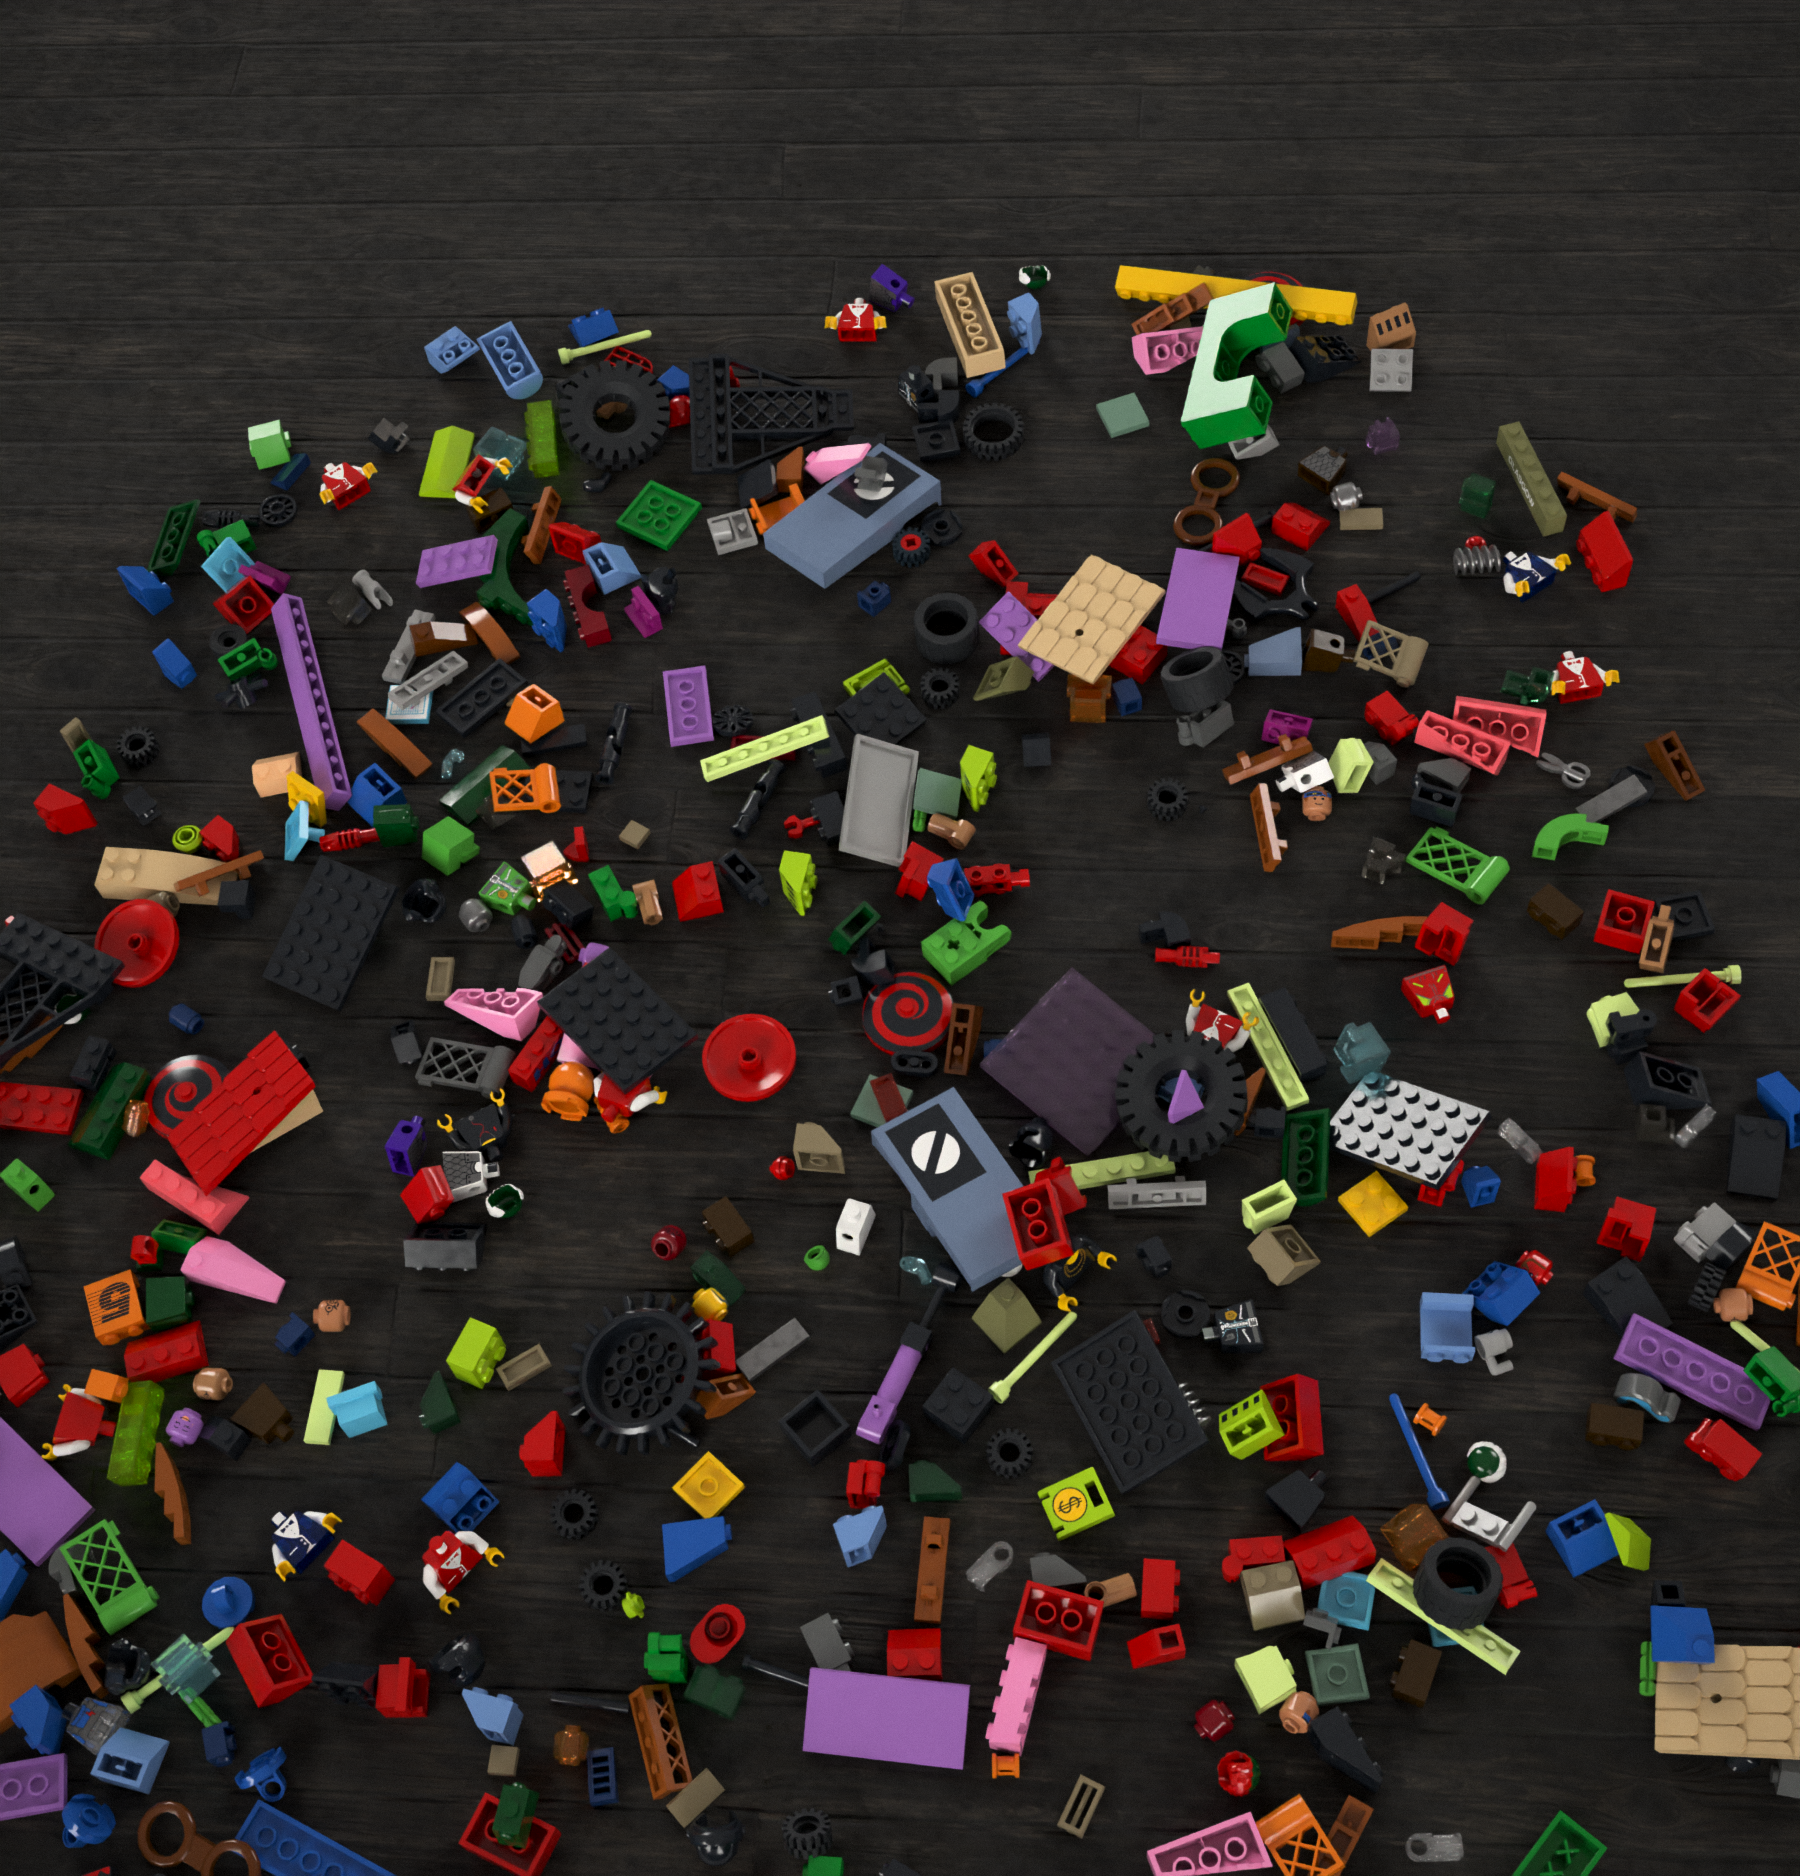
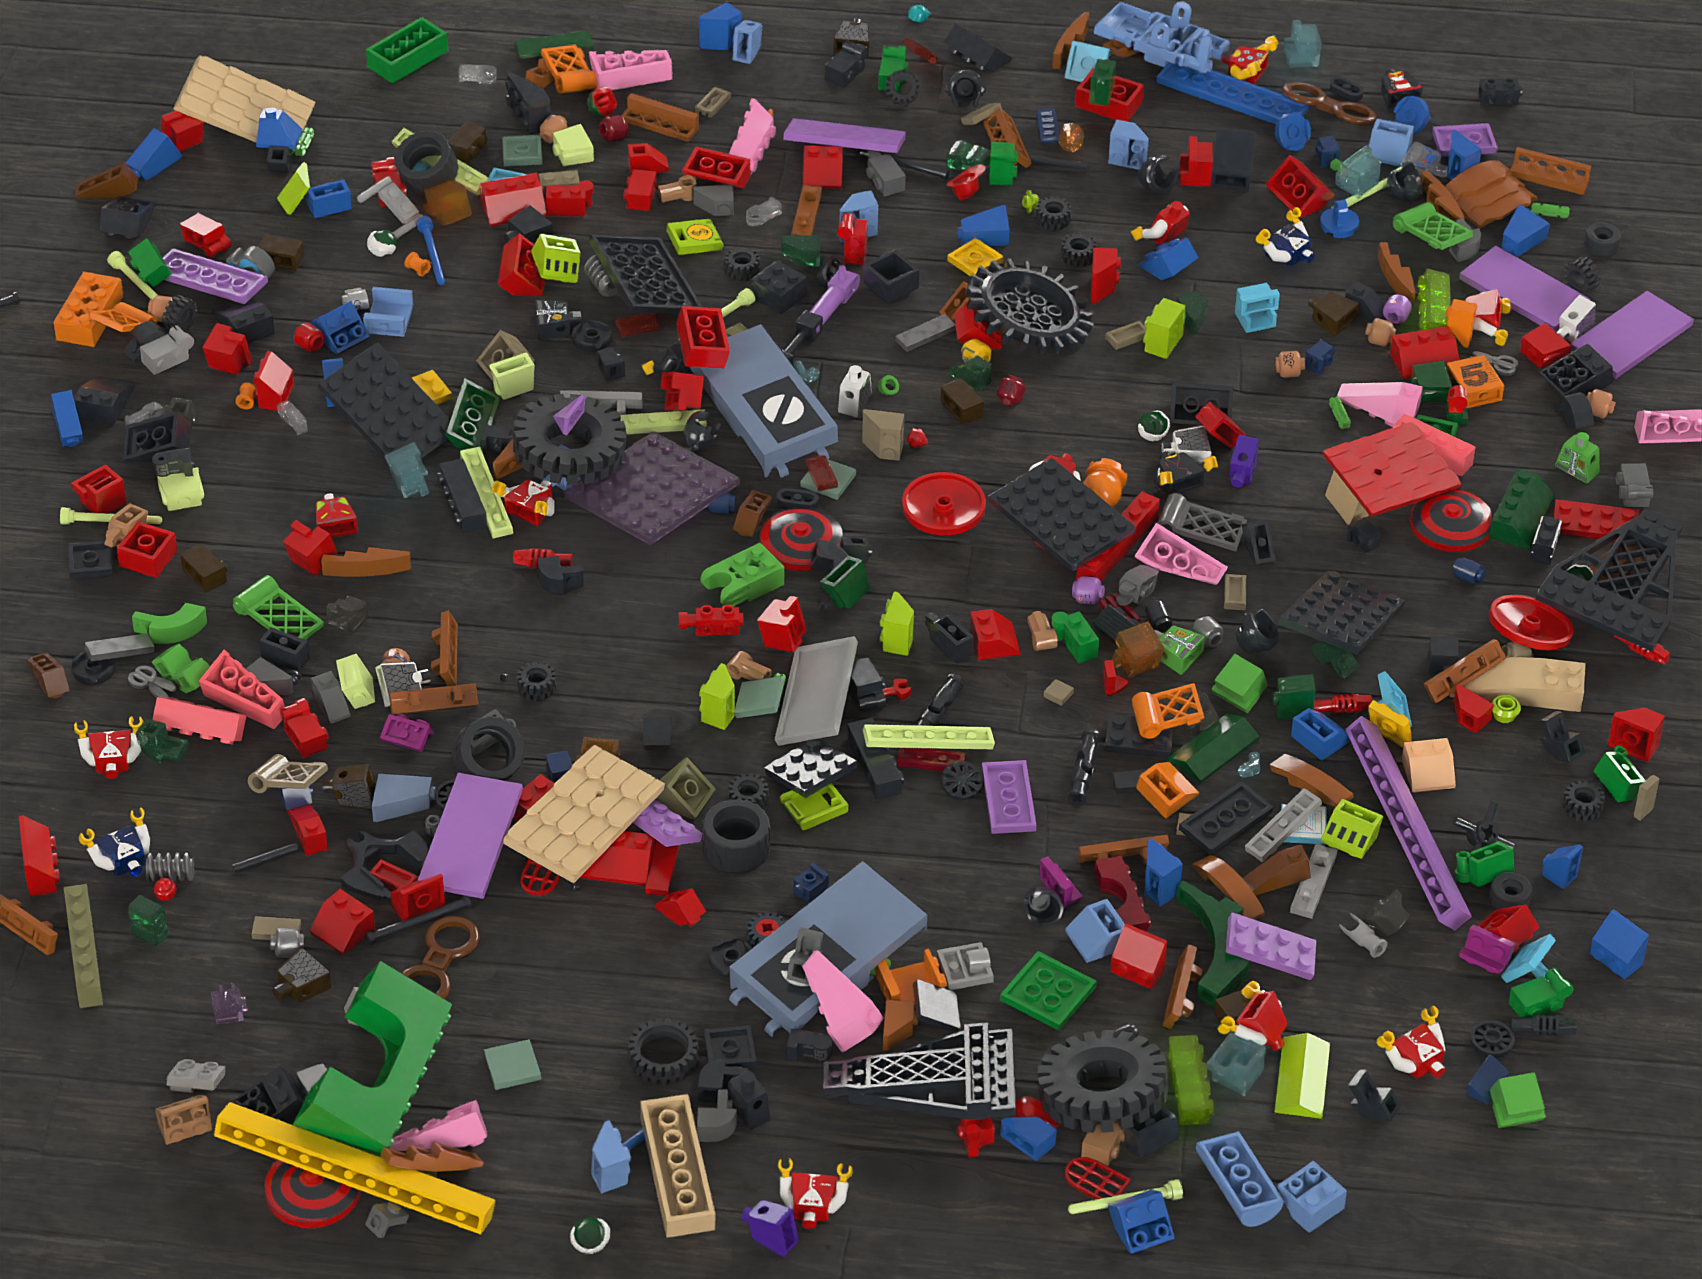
camera: 175 degrees right, 15 degrees down
clear orange brick [122,1100,149,1136] -> none
dark green slope [147,499,201,576] -> none
yellowish green tile [304,1369,345,1445] -> none
red brick [324,1540,395,1606] -> none
blue slope [927,858,975,921] -> none
dark grey bracket [1303,1608,1342,1649] -> none
none -> bright green brick [152,644,210,693]
none -> dark orange fence [621,93,699,142]
none -> dark orange hinge [1077,835,1169,864]
none -> lime slope [1321,799,1383,859]
none -> bright green axle [1329,397,1351,429]
none -> flat silver piece [1470,351,1518,376]

